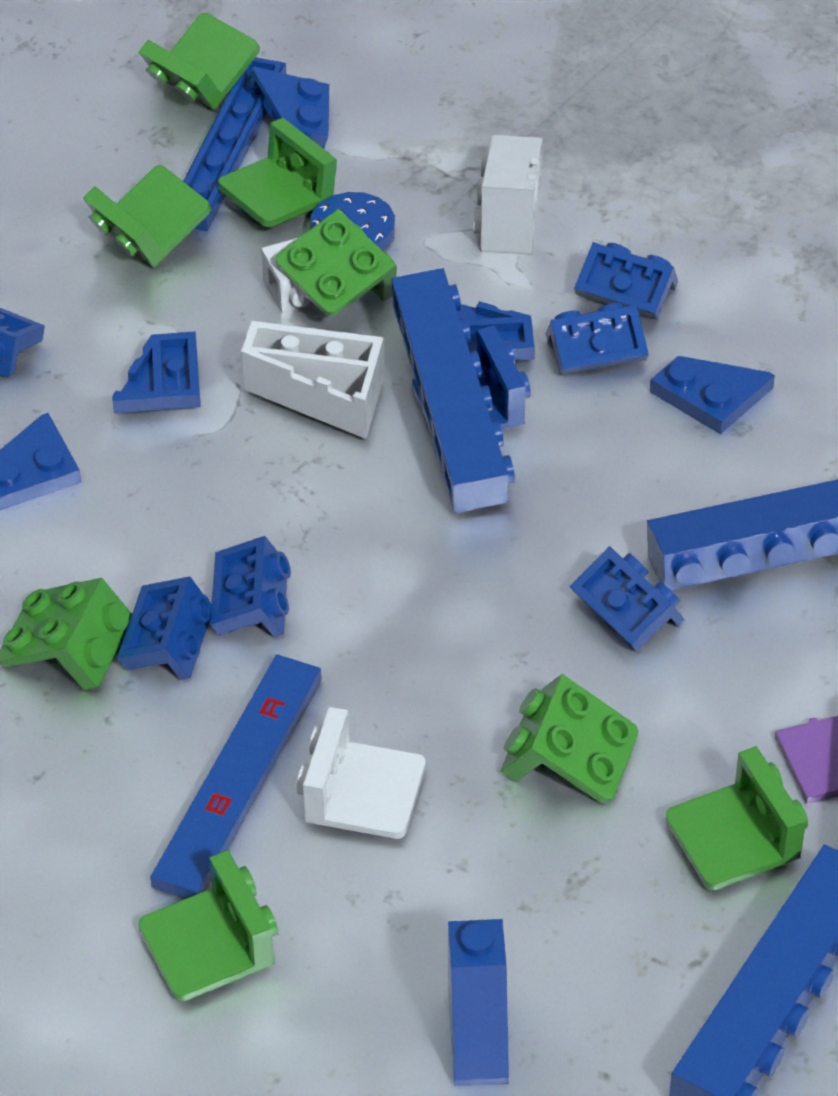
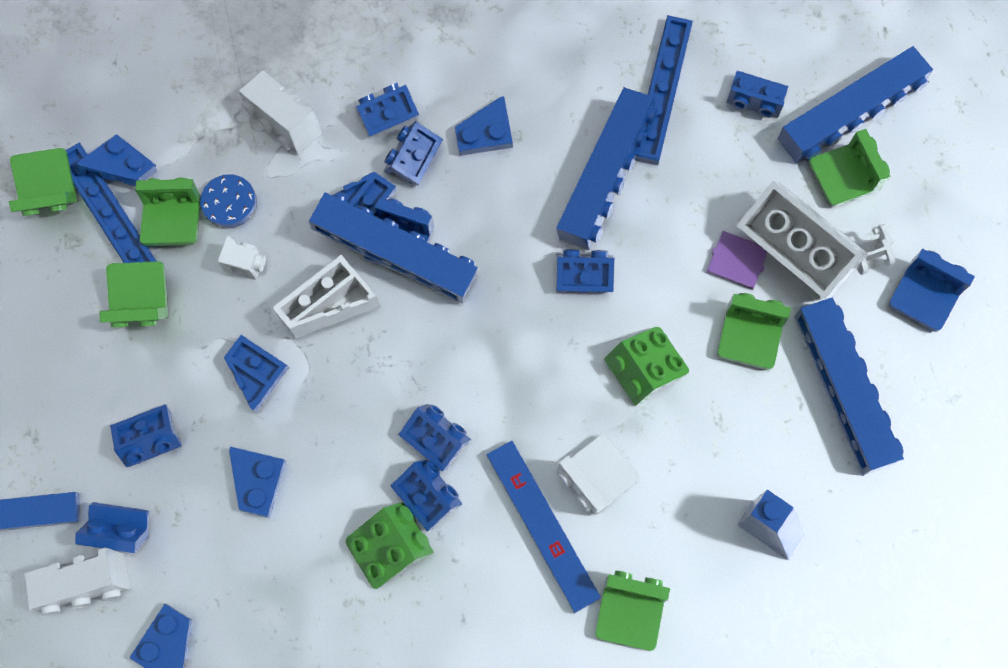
camera: 50 degrees left, 25 degrees up
bright green bracket [276,209,397,317] -> none

